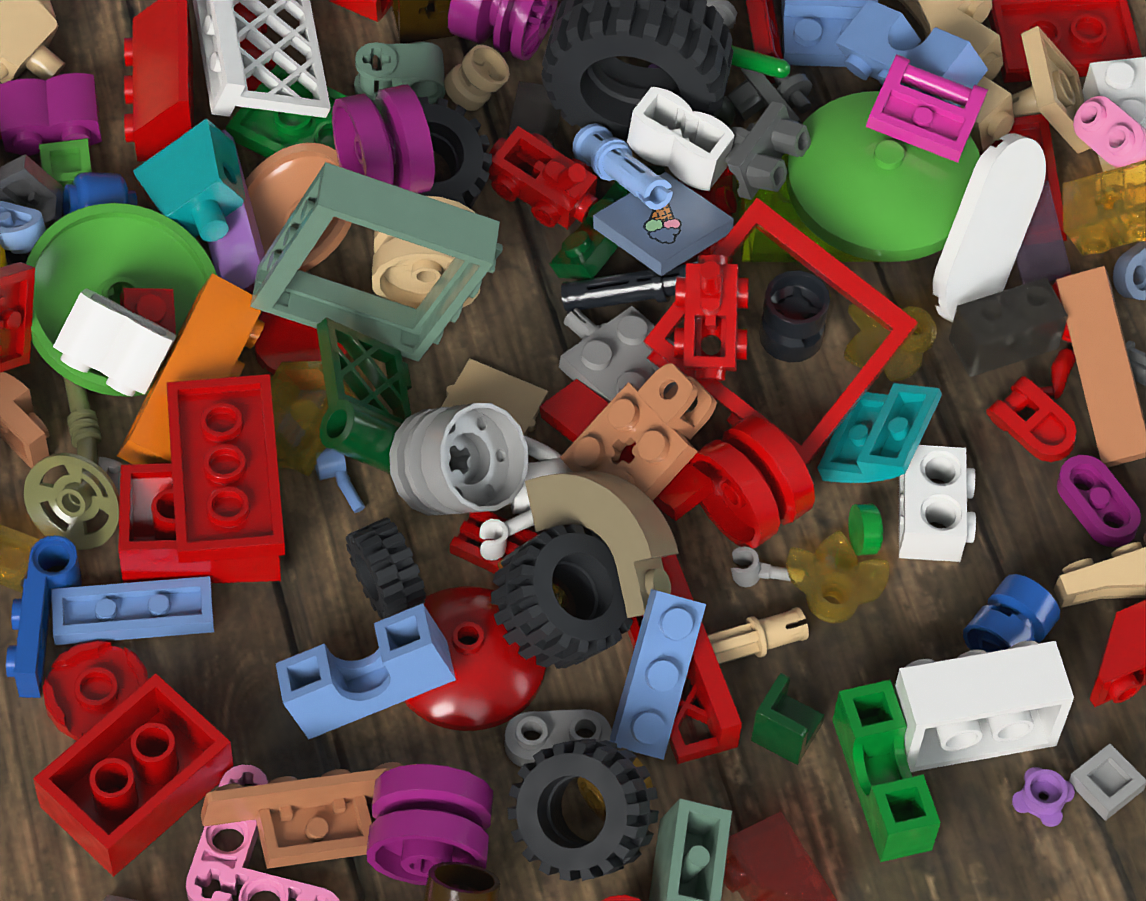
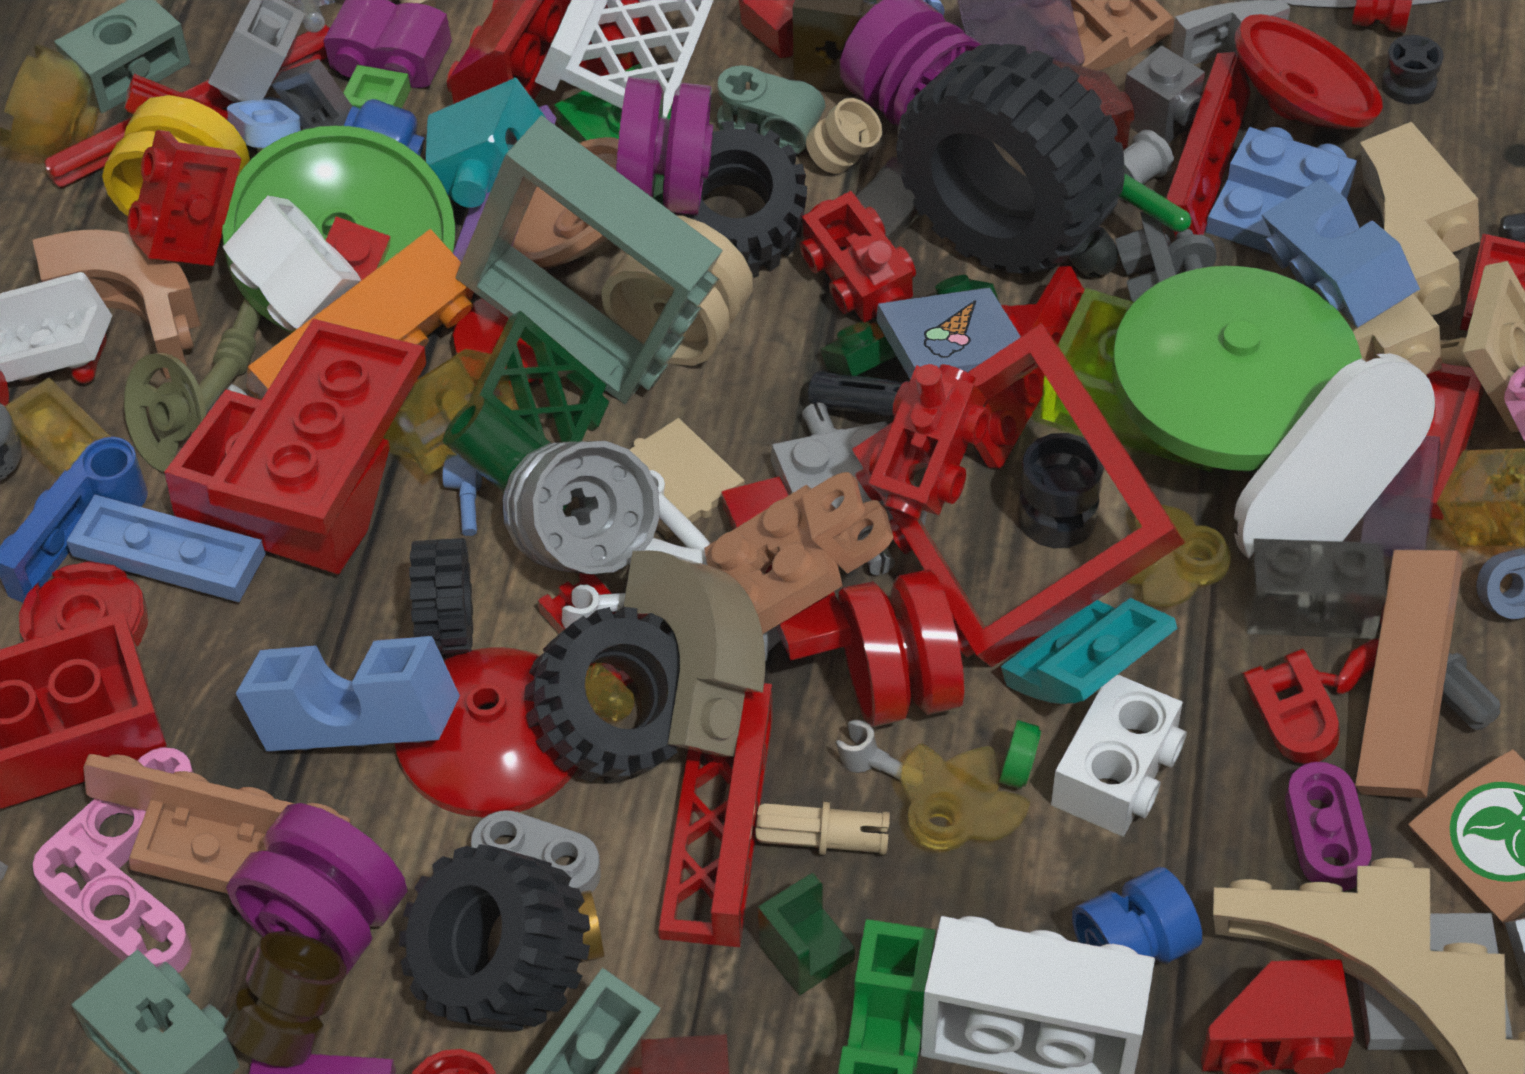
camera: 30 degrees right, 5 degrees down
light blue pin [572,123,673,210] -> none
medium blue plate [610,589,706,760] -> none
white brick [627,87,735,191] -> none
dark grey hips [725,101,811,200] -> none
dark pink plate [866,54,988,163] -> none

